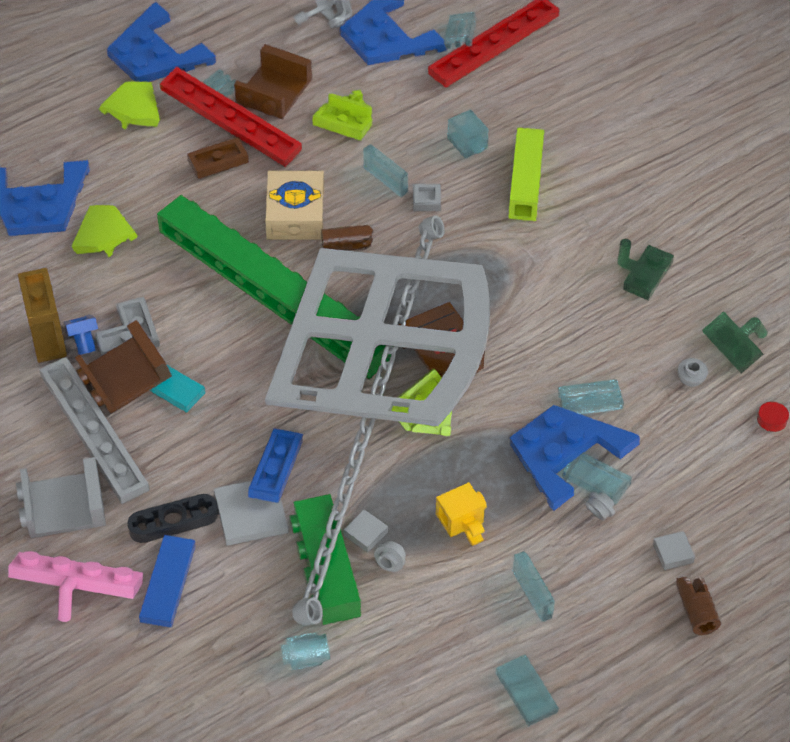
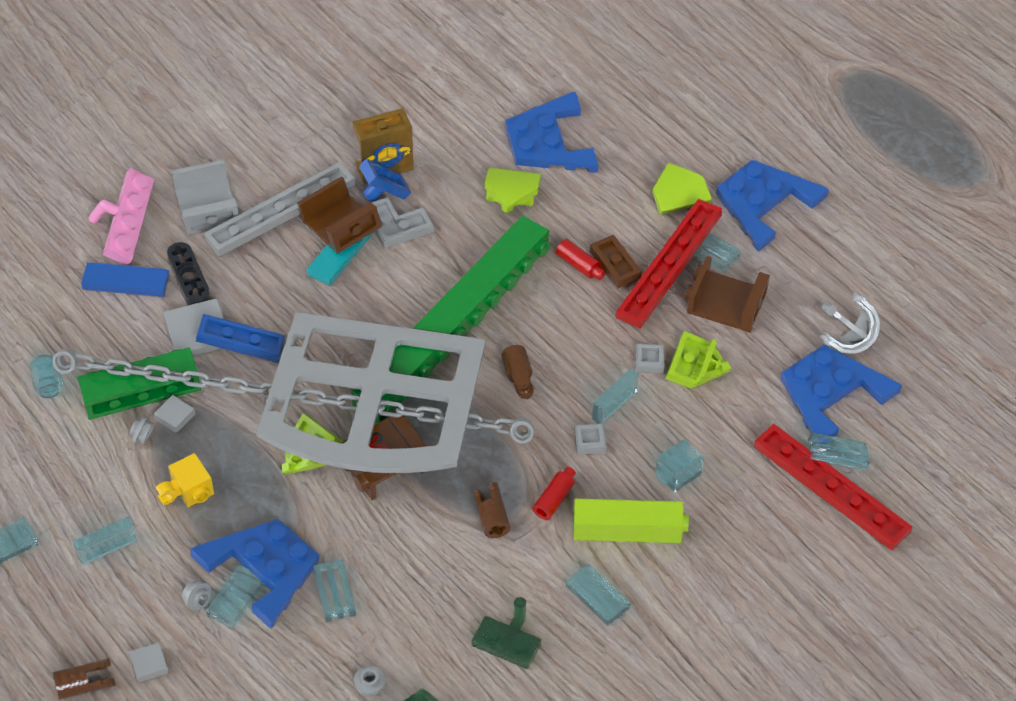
camera: 85 degrees right, 0 degrees up
tan panel [265,171,324,240] -> none
none -> reddish brown hinge [473,482,511,538]
none -> red cylinder [532,467,576,520]
none -> red cylinder [556,239,606,281]
none -> clear light blue tile [566,564,630,626]
none -> light grey tile [635,344,664,373]

